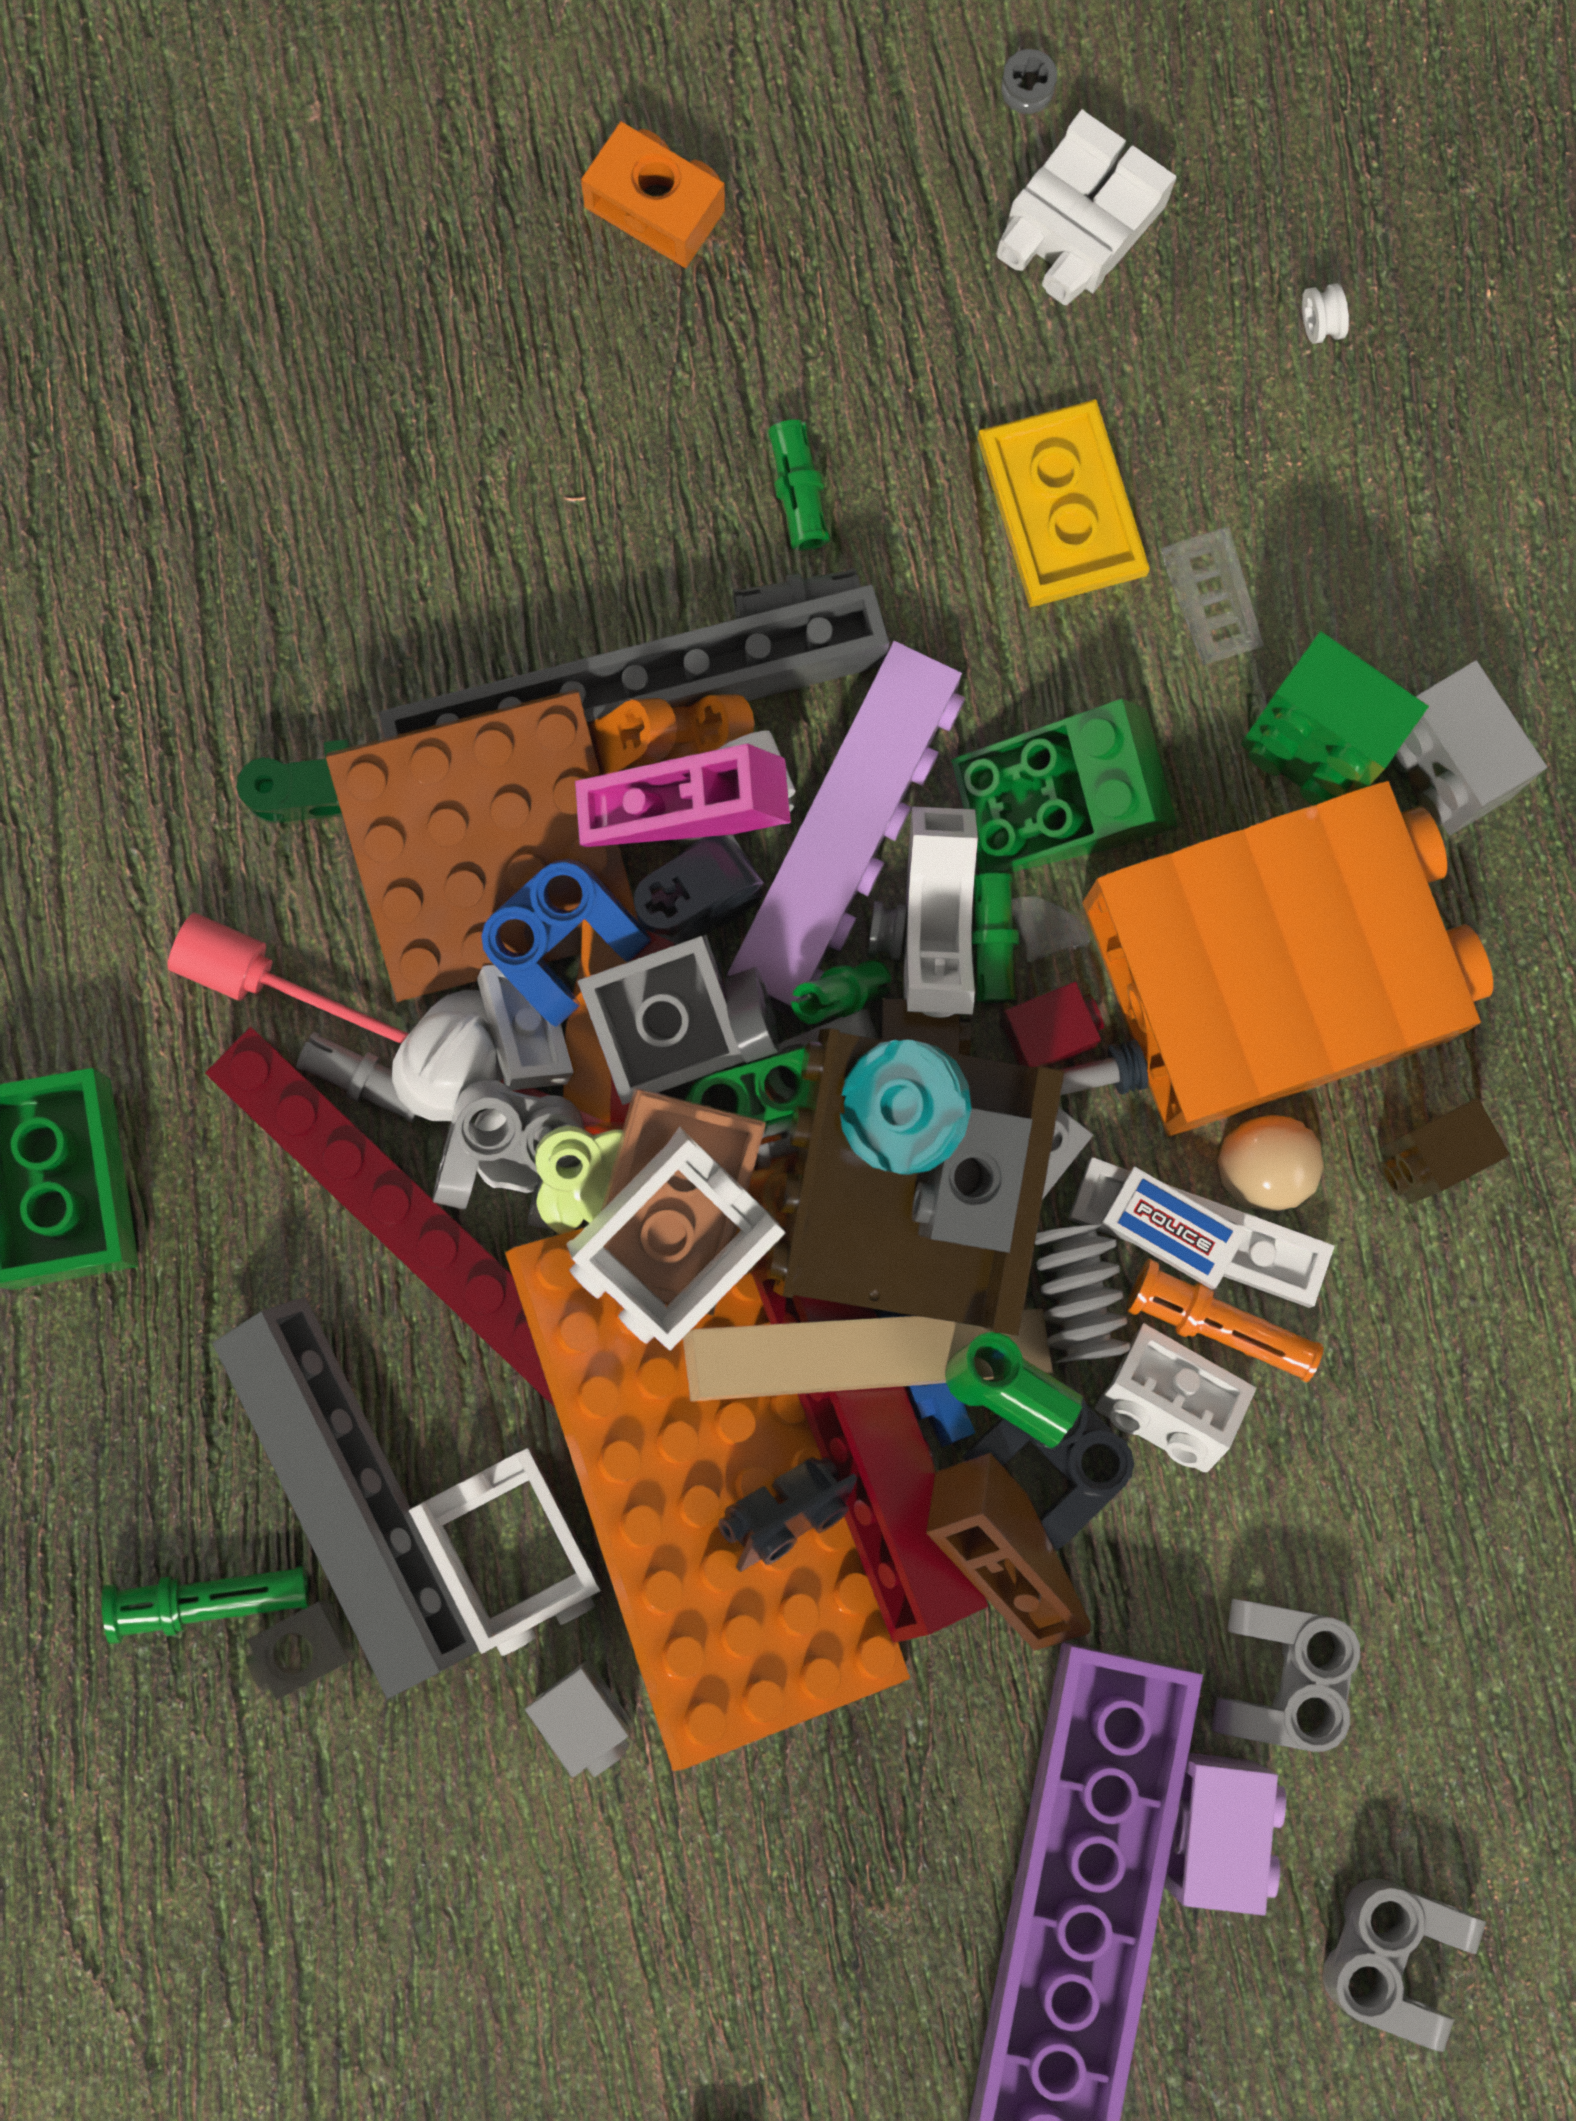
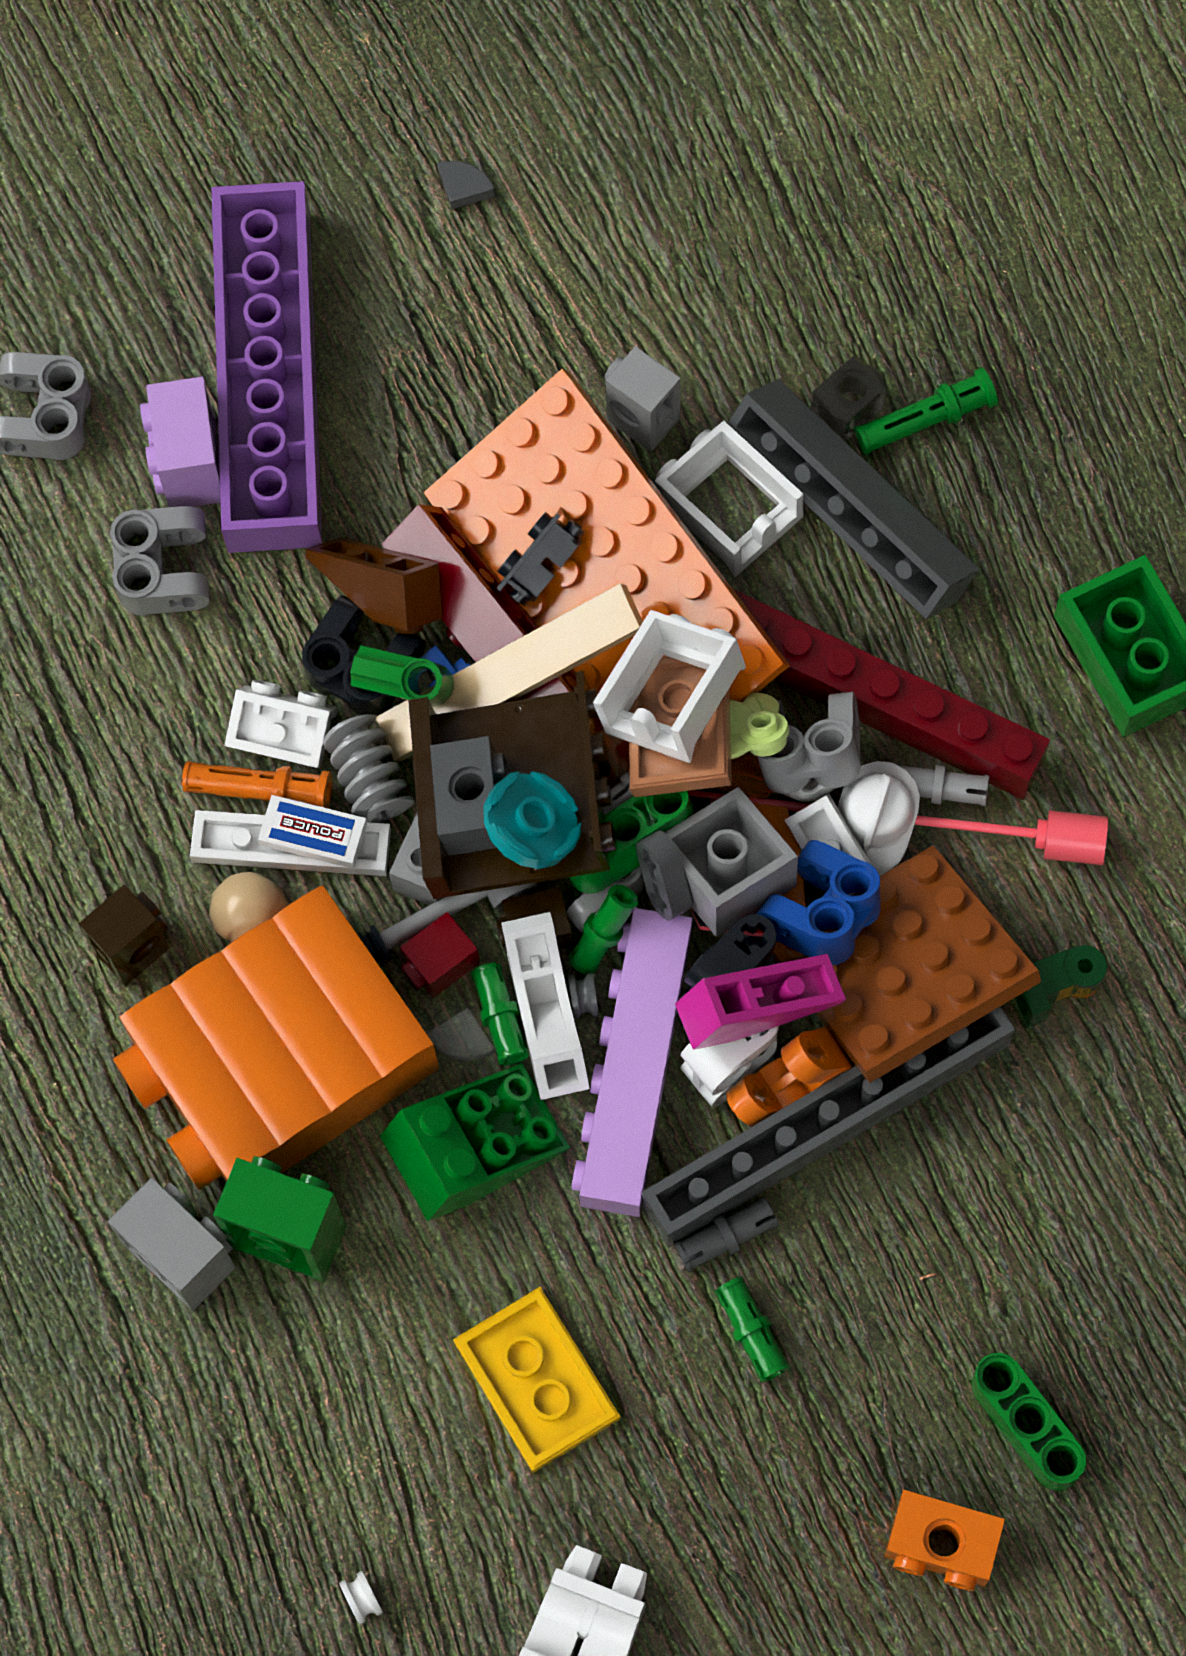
camera: 175 degrees right, 10 degrees down
clear slope [1161,526,1264,665] -> none
none -> green beam [971,1353,1086,1491]

